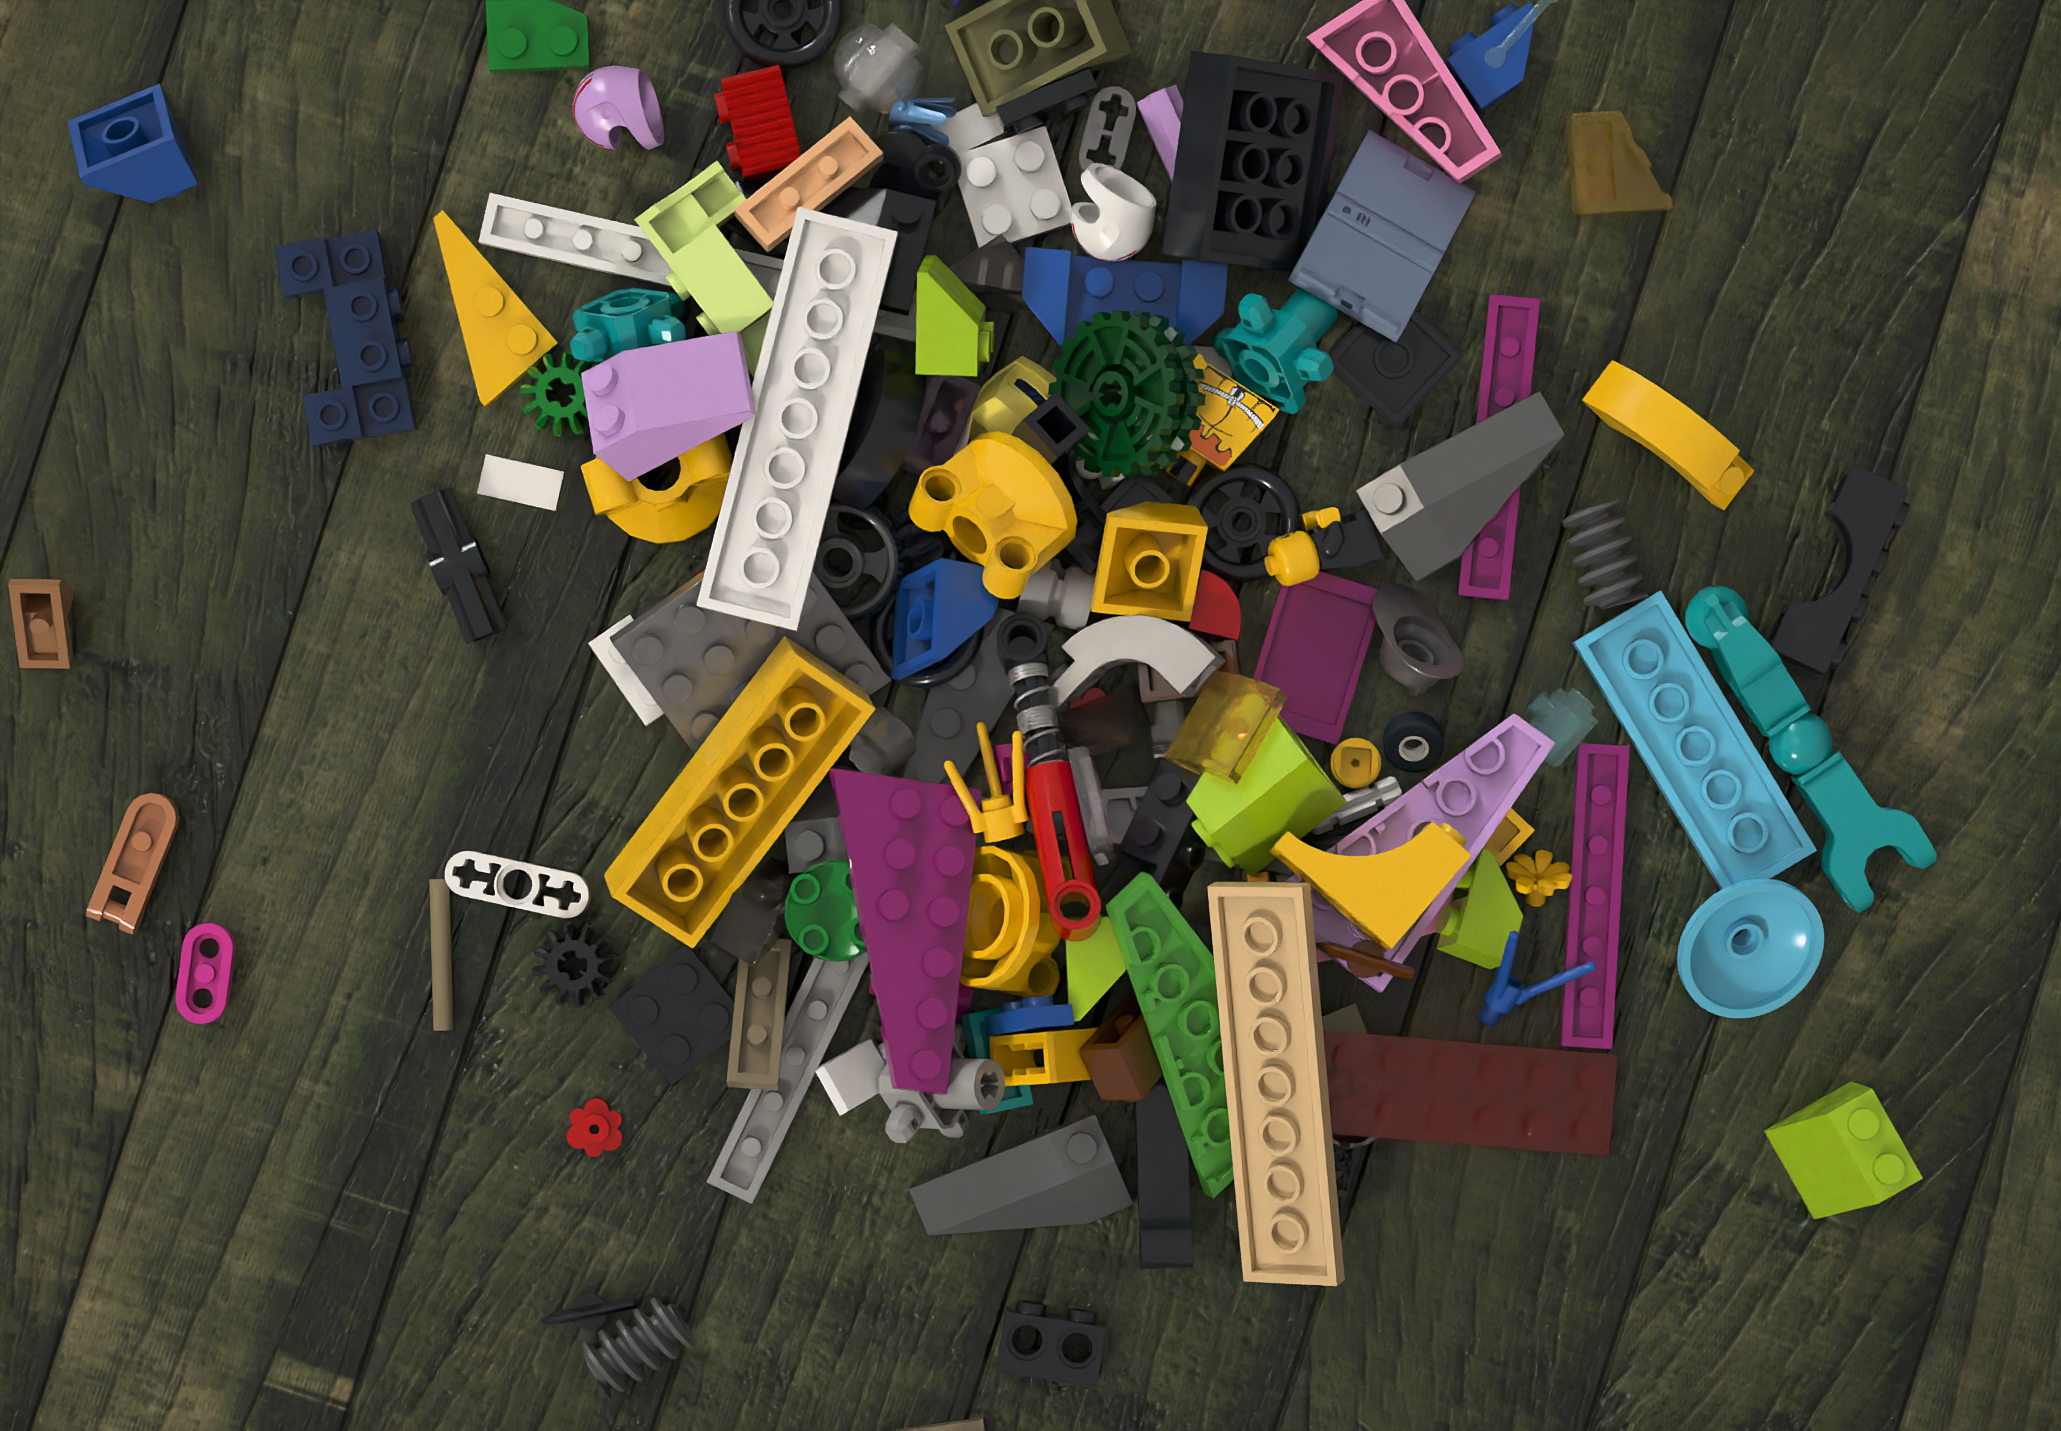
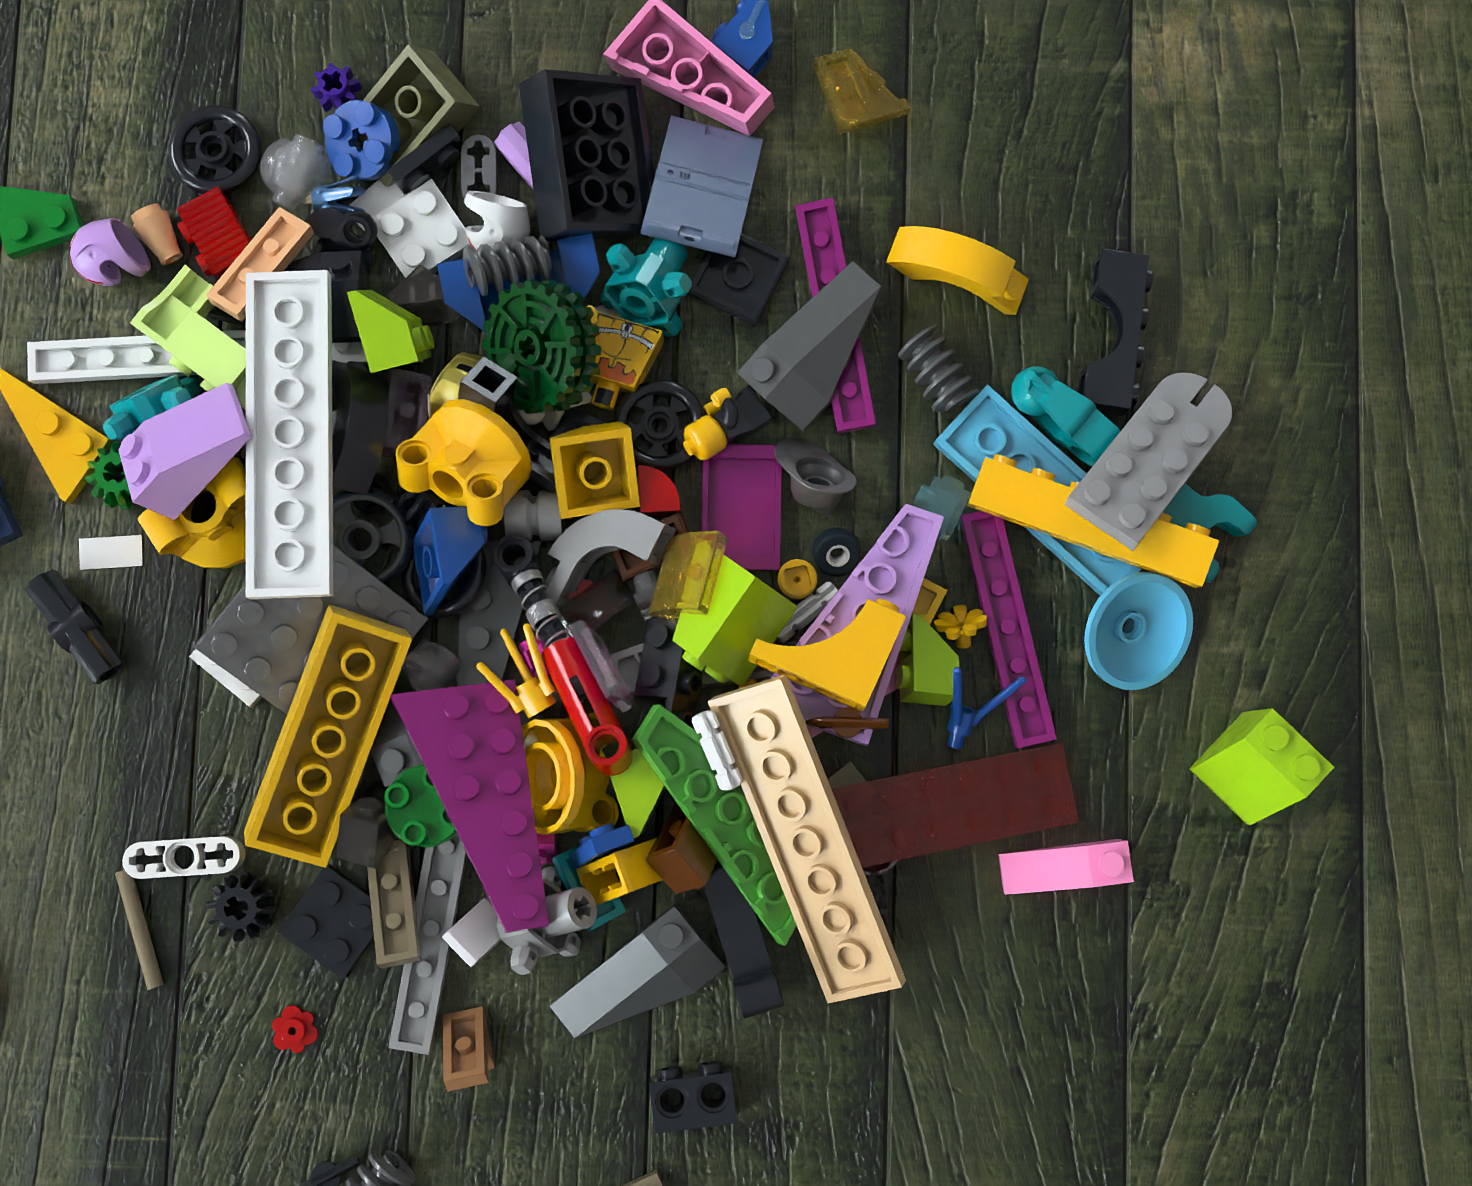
camera: 15 degrees left, 5 degrees down
none -> light nougat cone [131,203,183,265]
none -> plate [323,100,400,181]
none -> medium nougat slope [443,1006,494,1092]
none -> dark grey piece [463,234,551,296]
none -> white axle [692,710,743,791]
none -> yellow brick [967,454,1219,588]
none -> bright pink slope [998,839,1134,895]
none -> light grey plate [1064,373,1232,551]

